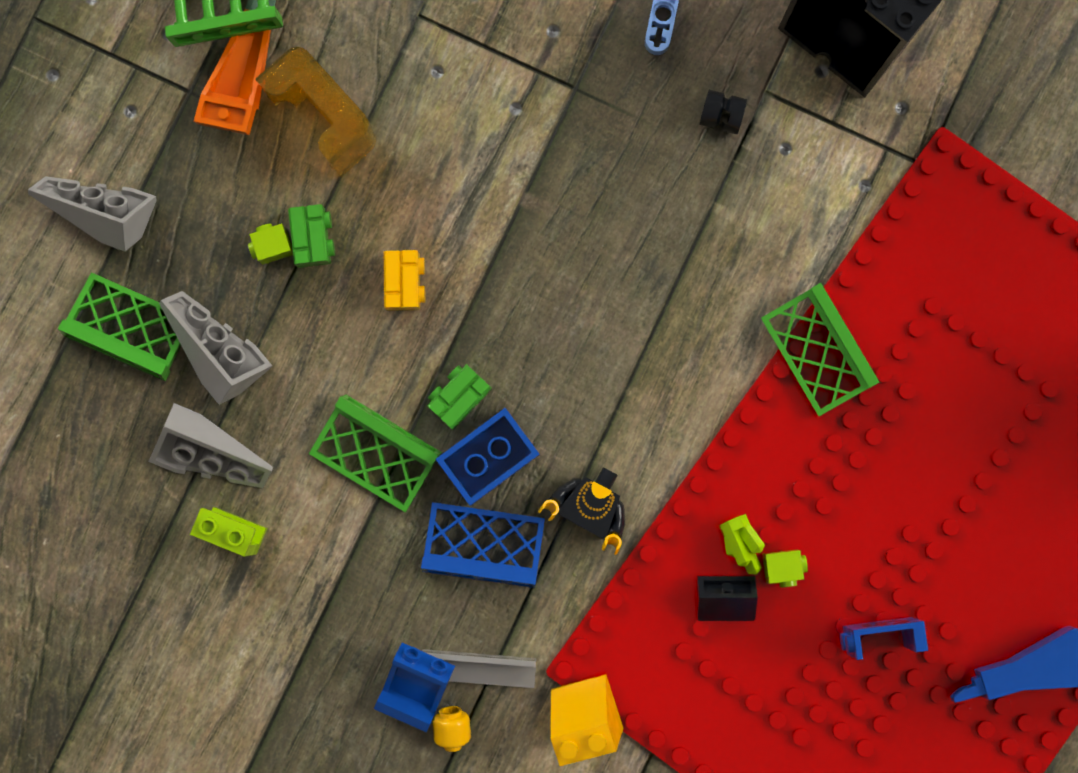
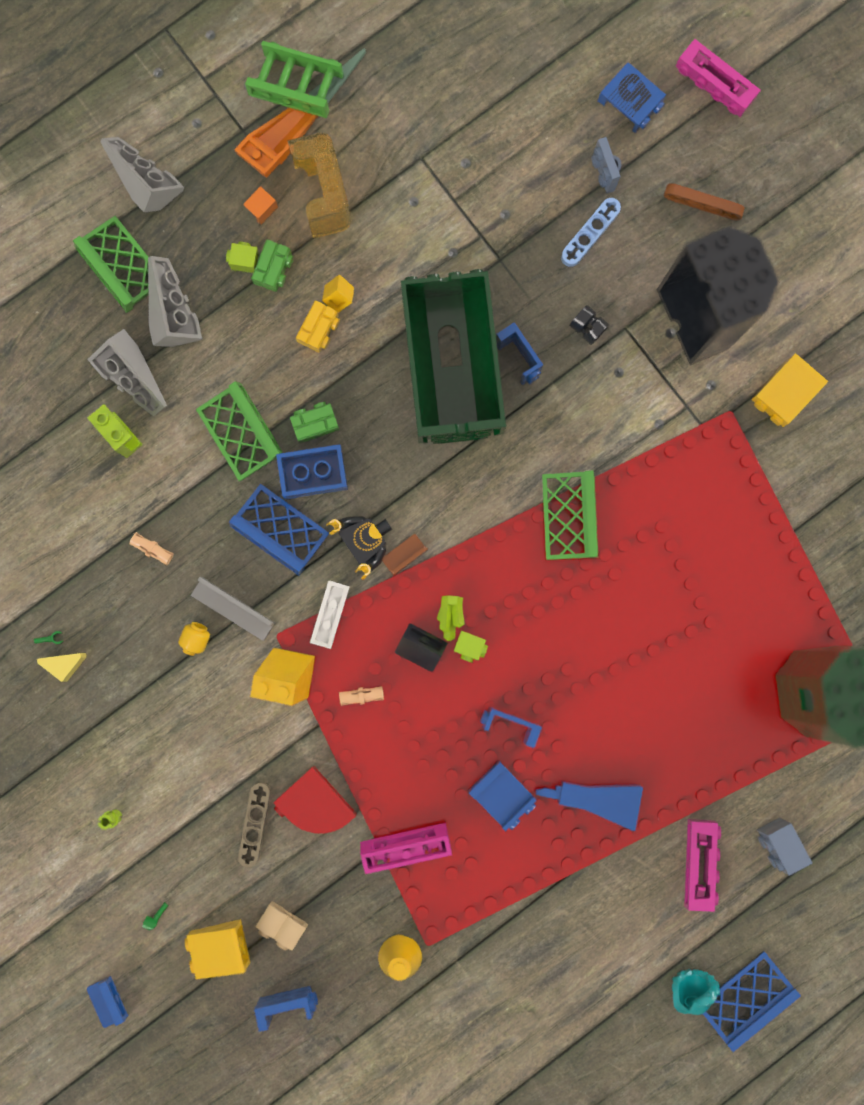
camera: 15 degrees right, 0 degrees up
blue panel [374,643,455,733] -> none
none -> light nougat pin [129,533,174,565]
none -> orange panel [244,186,278,225]
none -> white plate [310,581,350,649]
none -> yellow panel [322,274,354,313]
none -> light nougat pin [339,686,384,706]
none -> dark orange panel [382,534,428,576]
none -> dark green panel [401,269,506,444]
none -> blue panel [468,761,537,831]
none -> blue panel [496,322,543,385]
none -> yellow slope [751,353,828,427]

